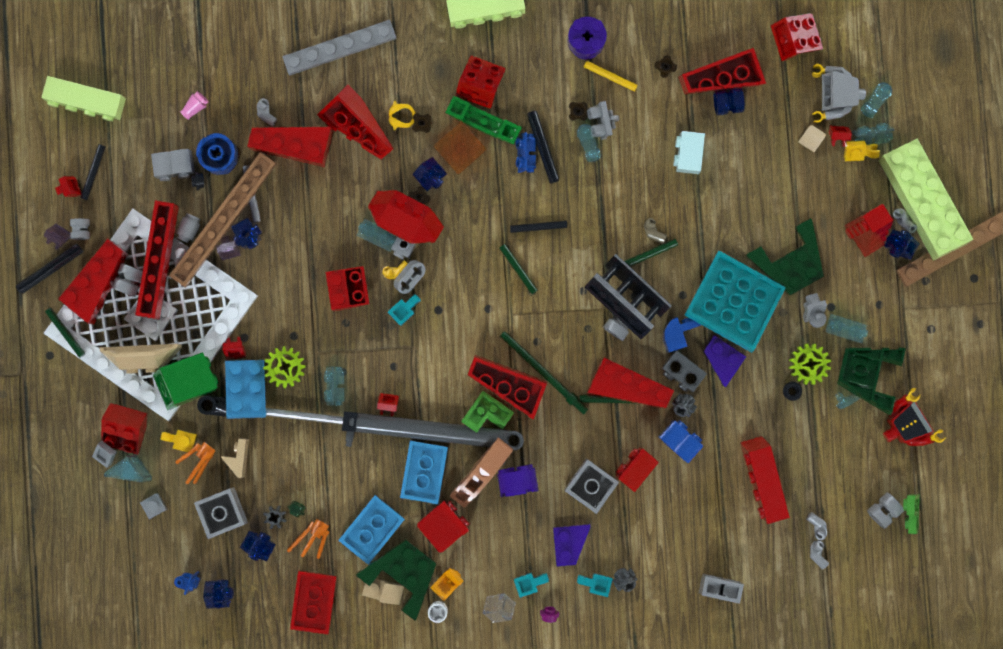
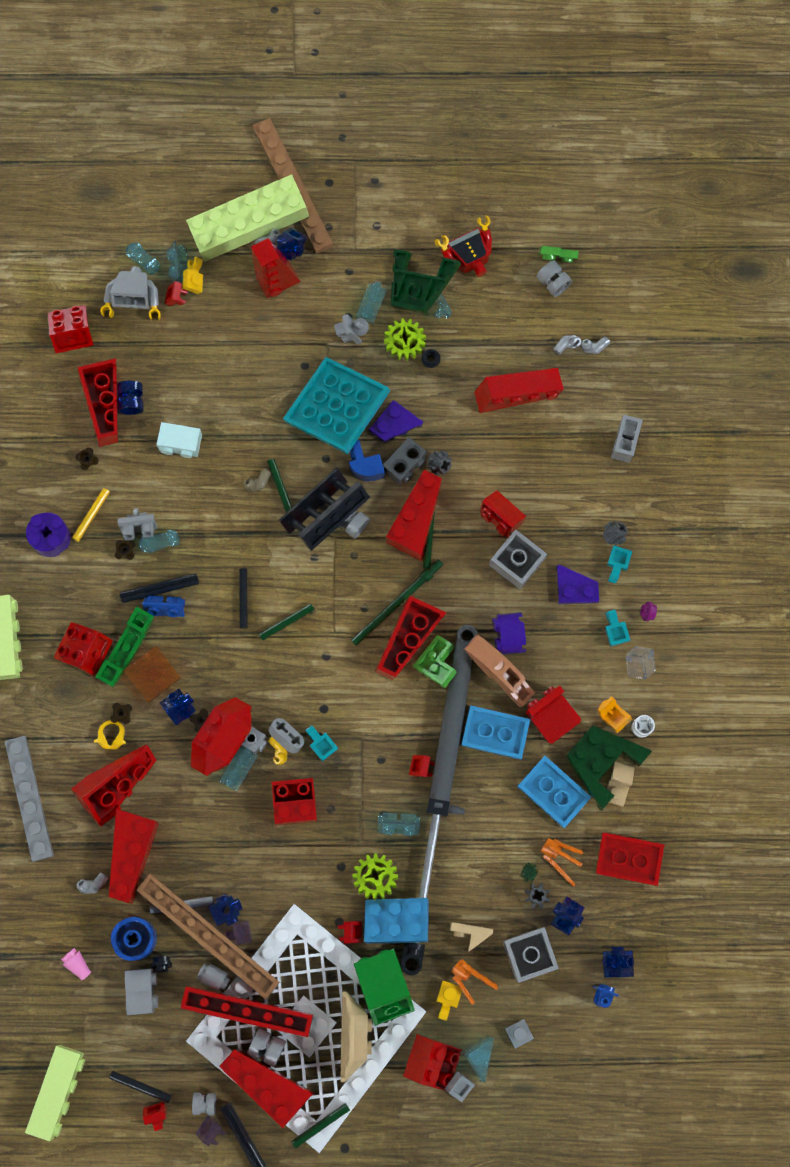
camera: 90 degrees left, 10 degrees down
blue brick [658,420,703,463] -> none
dark green wing [745,218,824,296] -> none
tan slope [798,125,826,153] -> none

